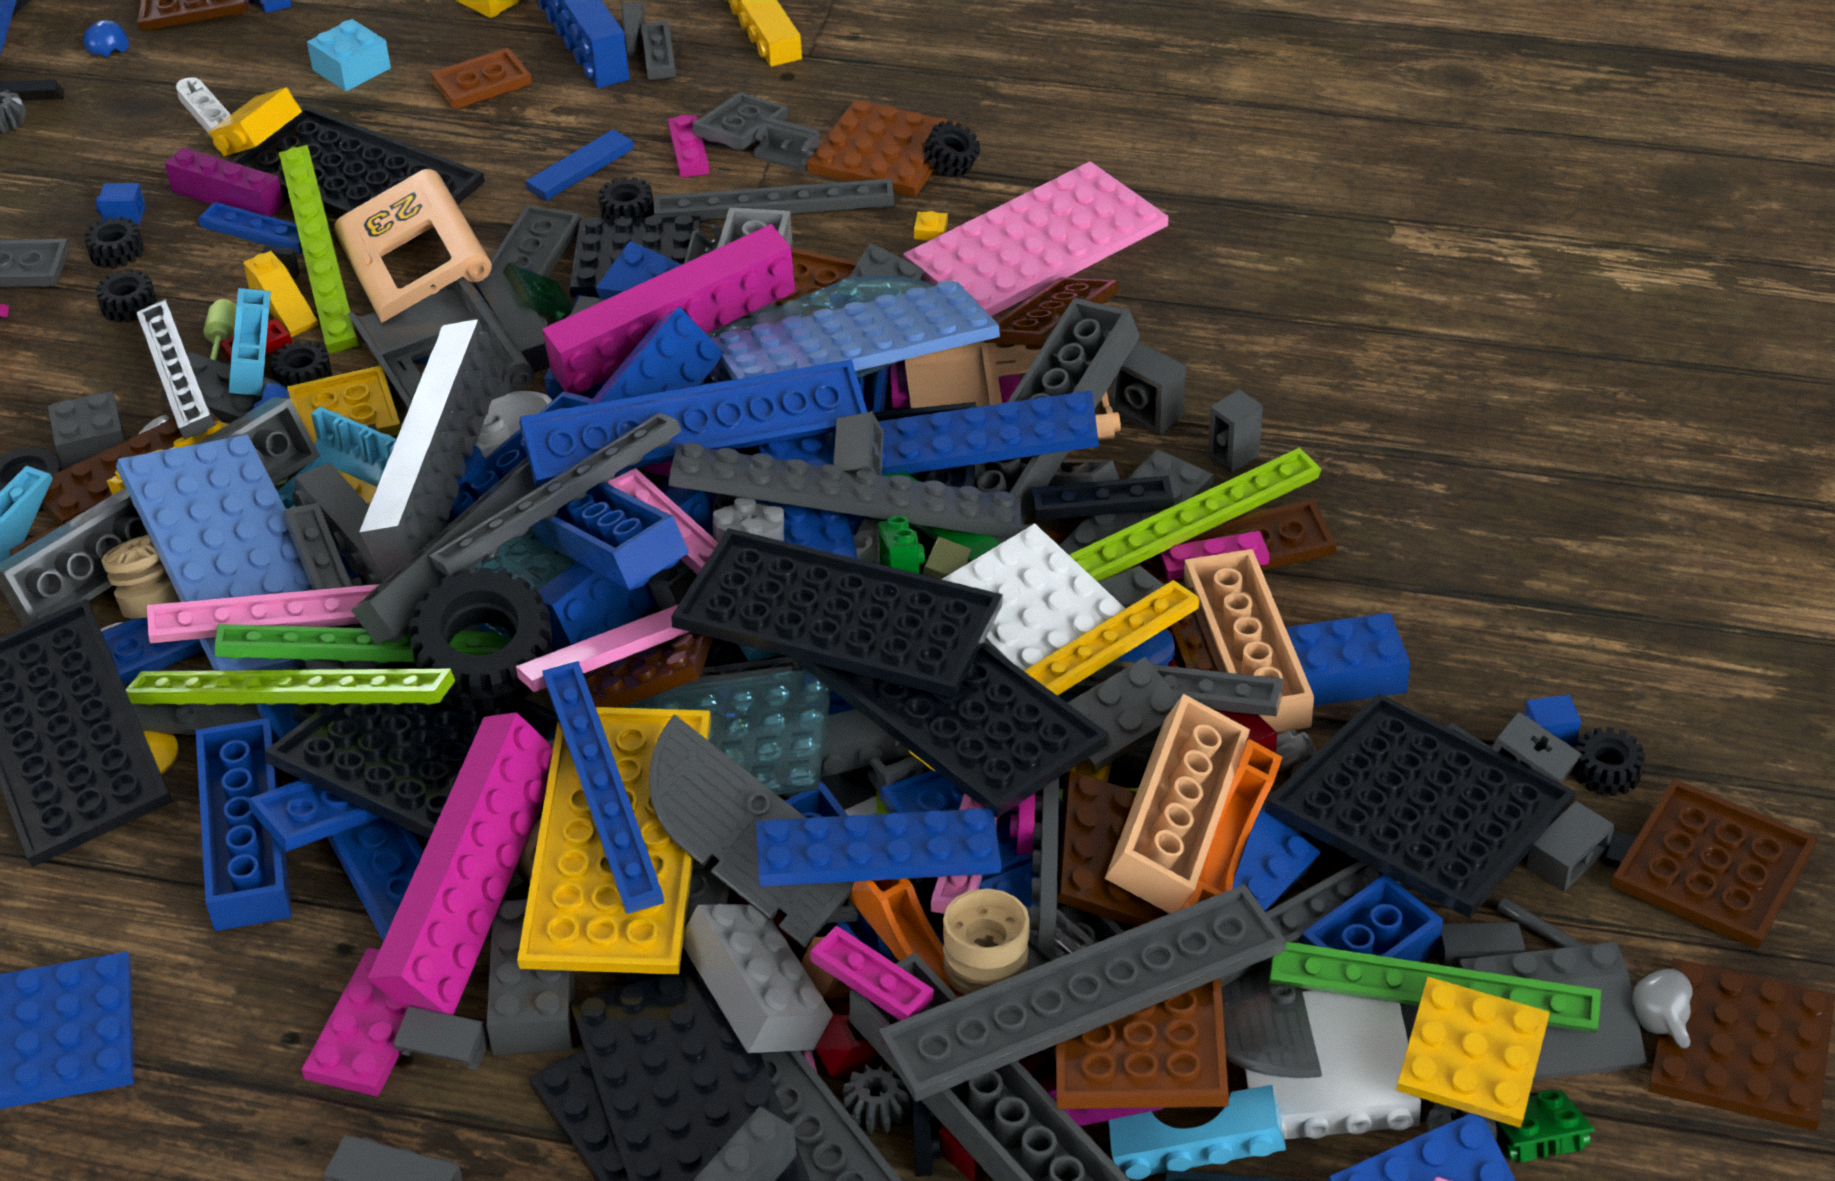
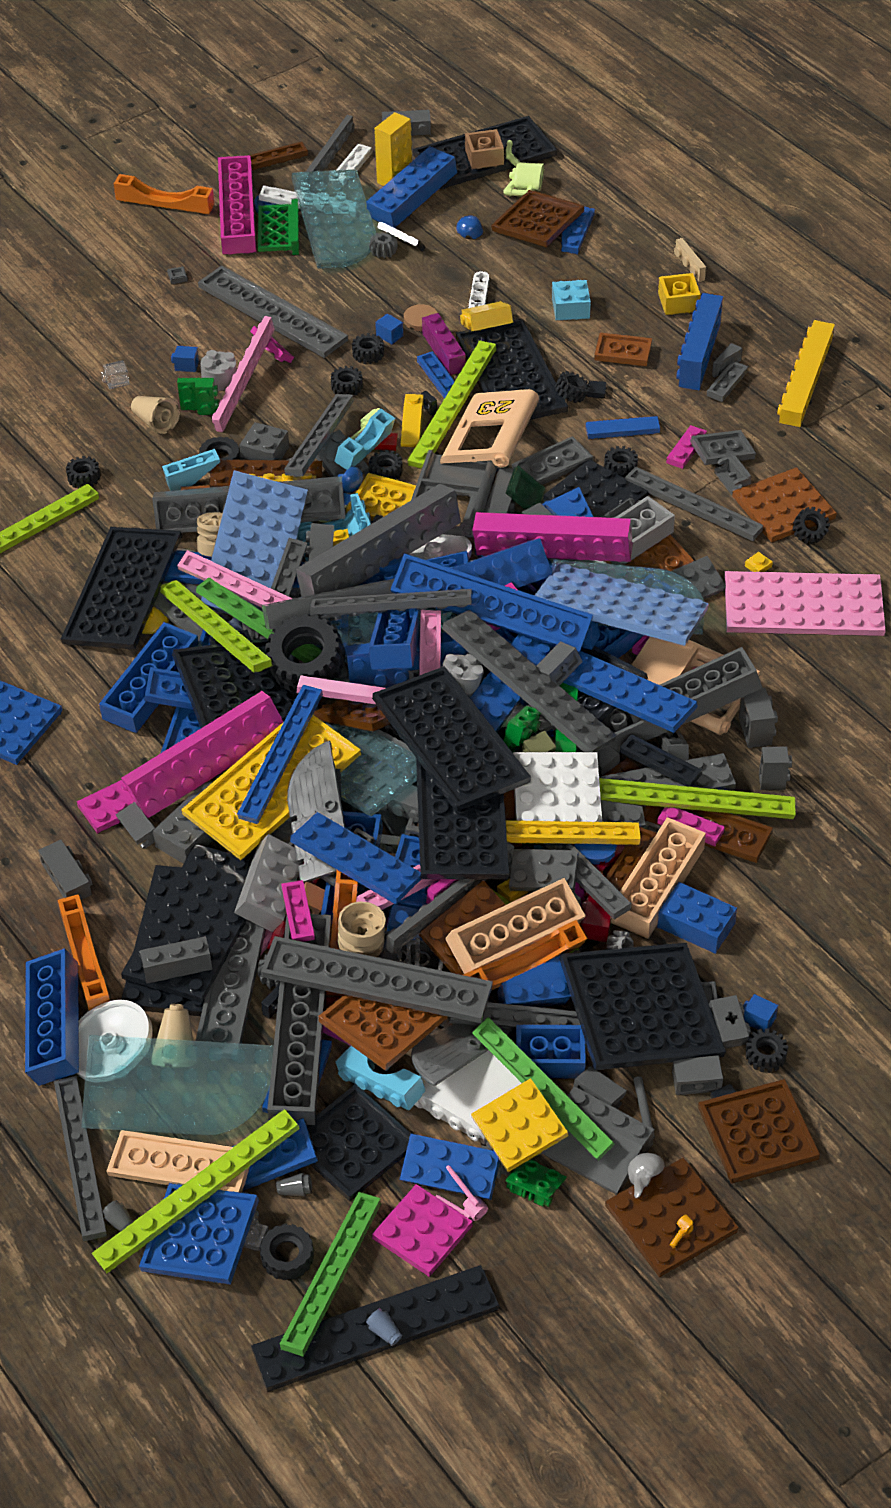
camera: 40 degrees right, 5 degrees up
reddish brown plate [984,277,1119,350] -> none
none -> medium nougat tile [404,304,438,331]
none -> black tyre [555,371,590,403]
none -> black tile [587,381,607,398]
none -> light orange hand [670,1215,694,1248]

